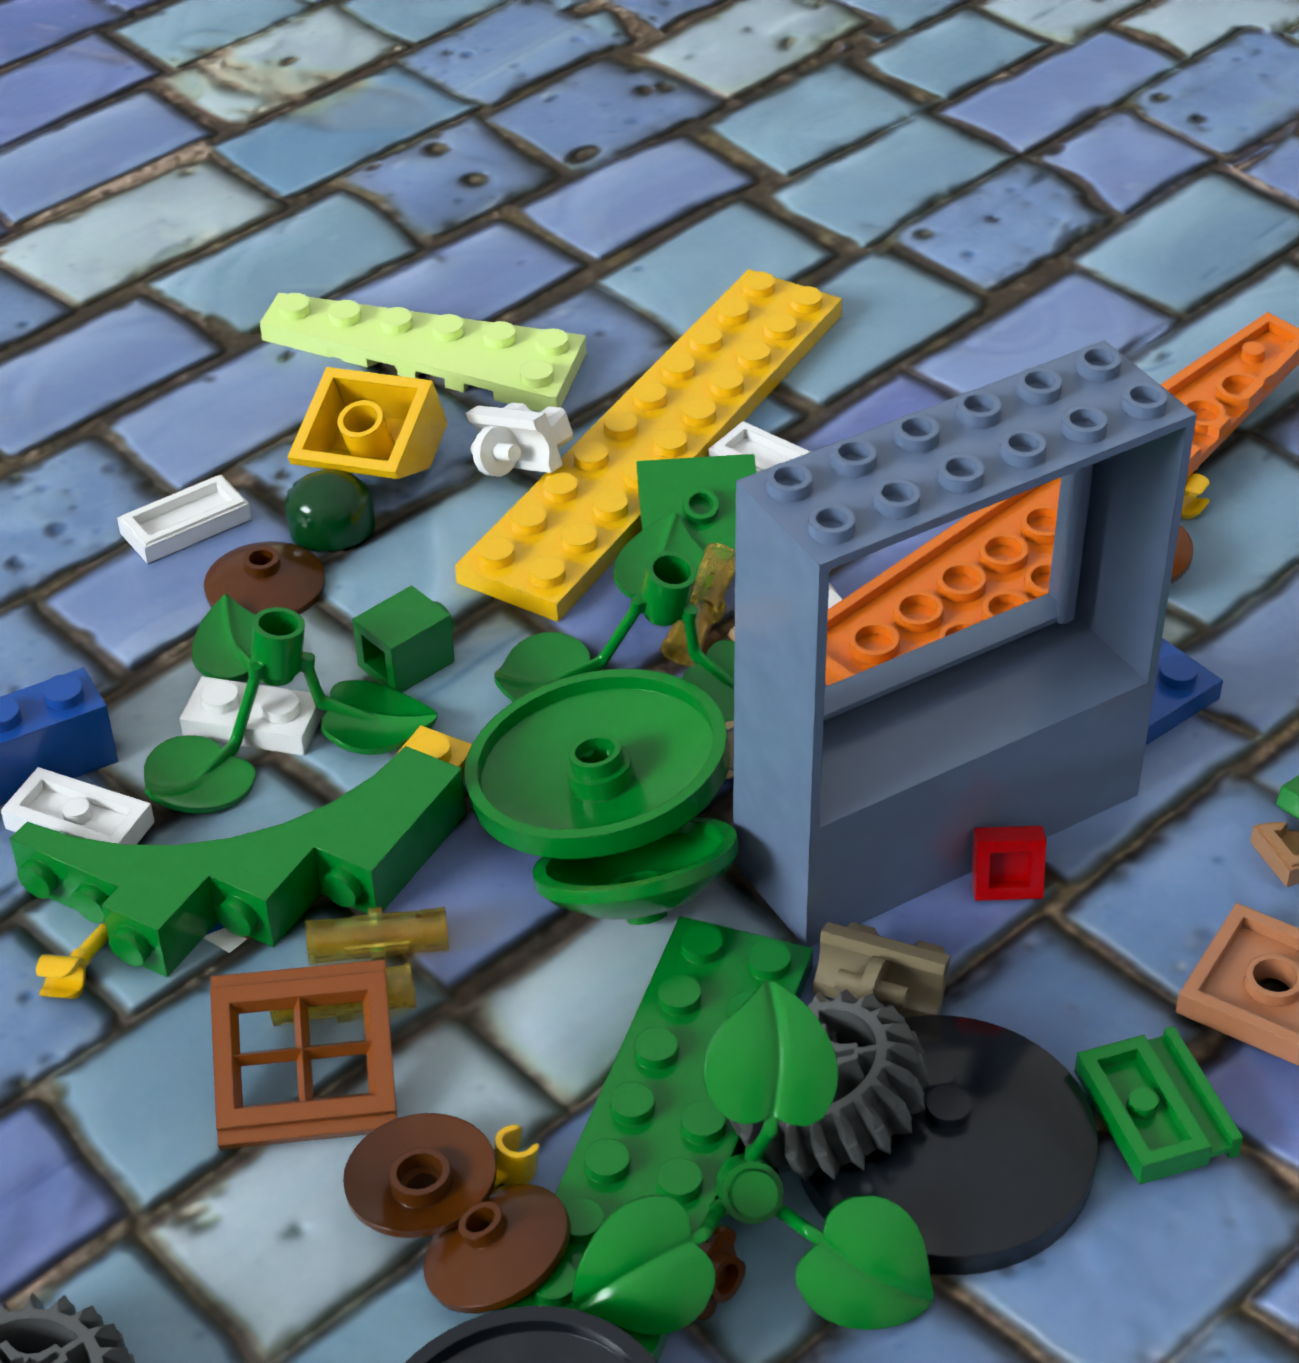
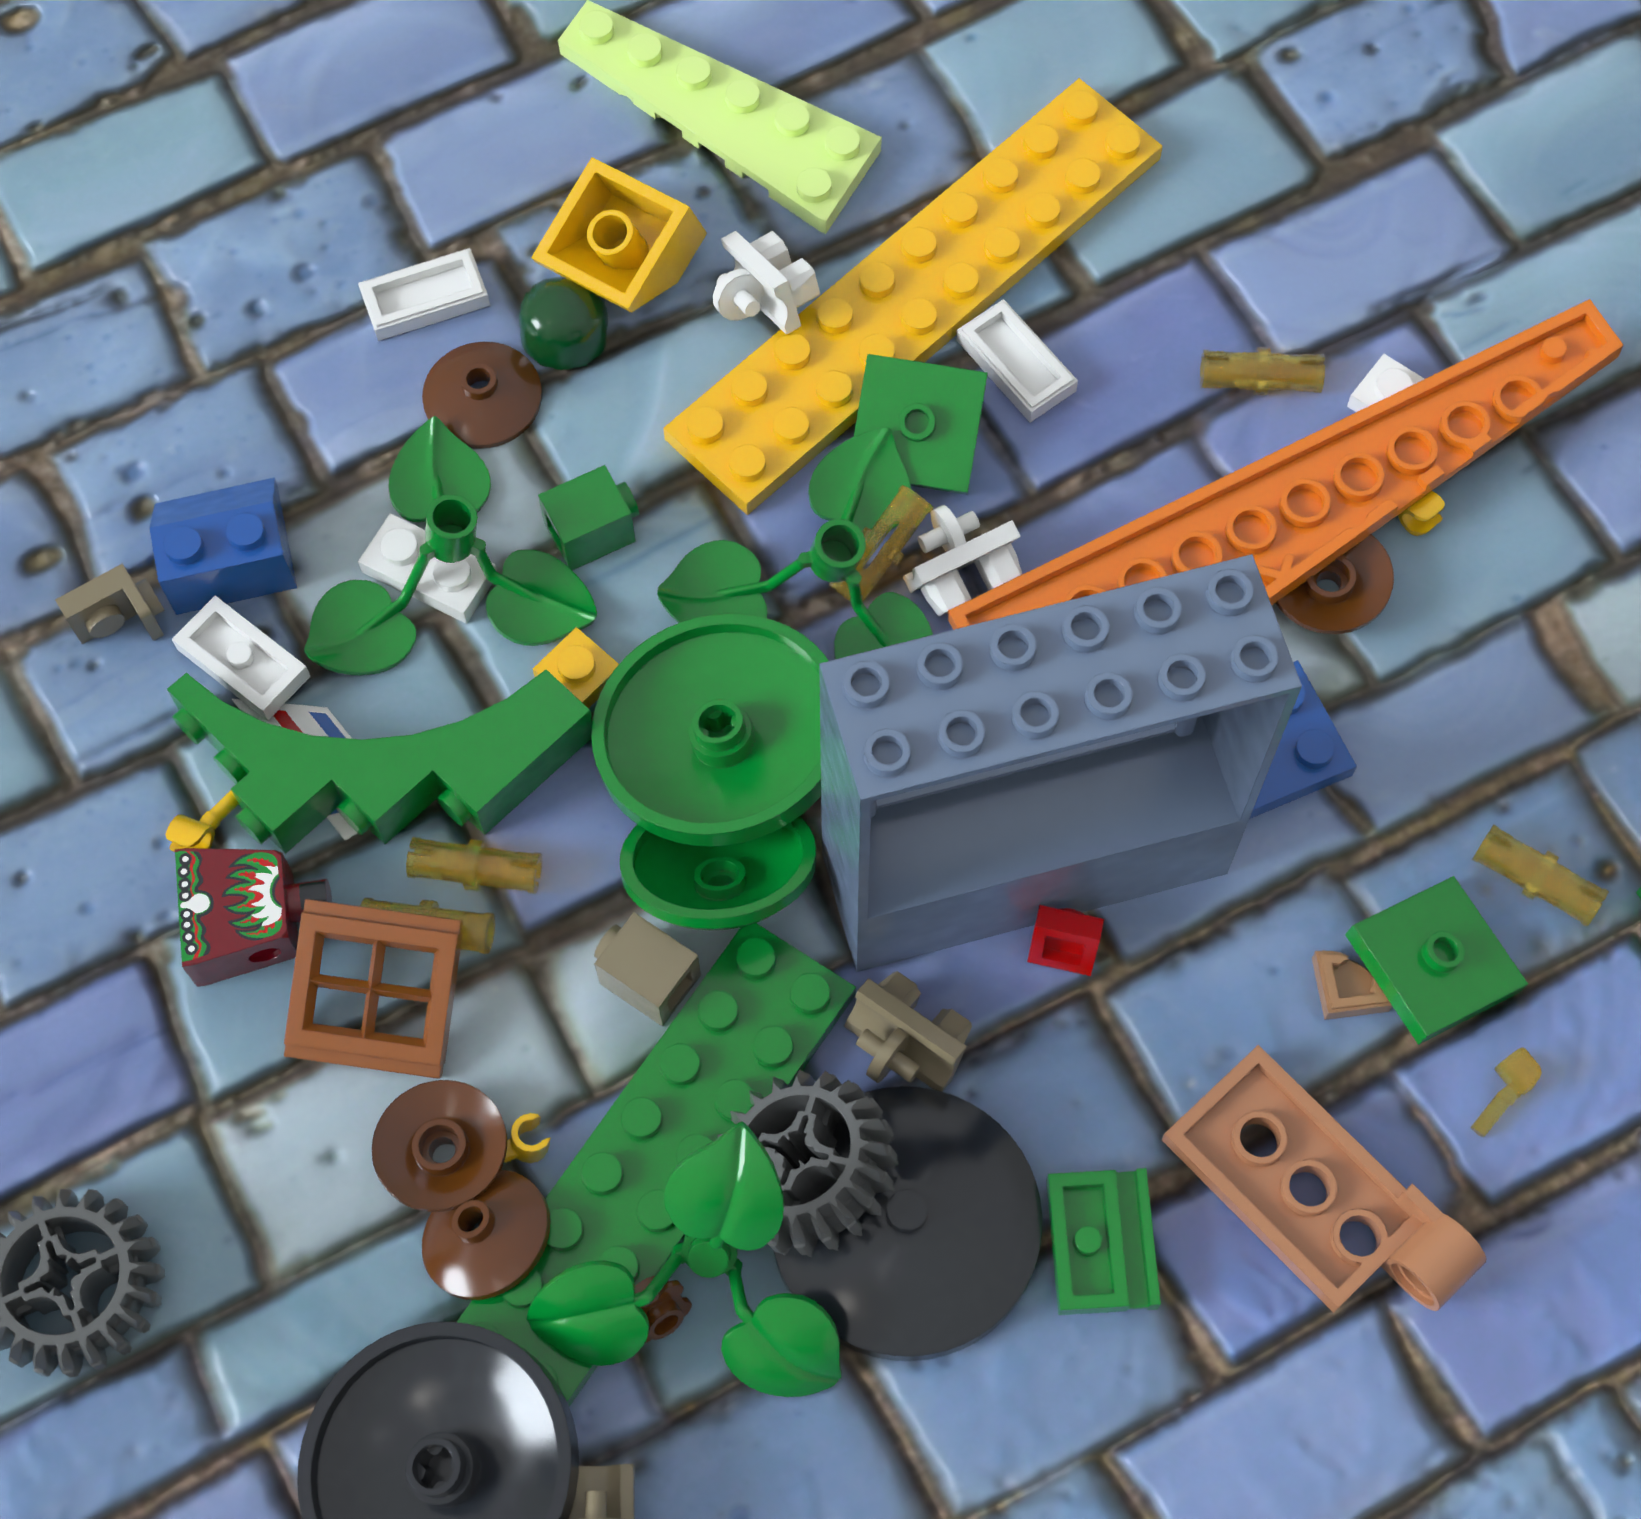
camera: 15 degrees right, 25 degrees up
none -> torso [175,848,332,987]
none -> dark tan brick [594,912,701,1027]

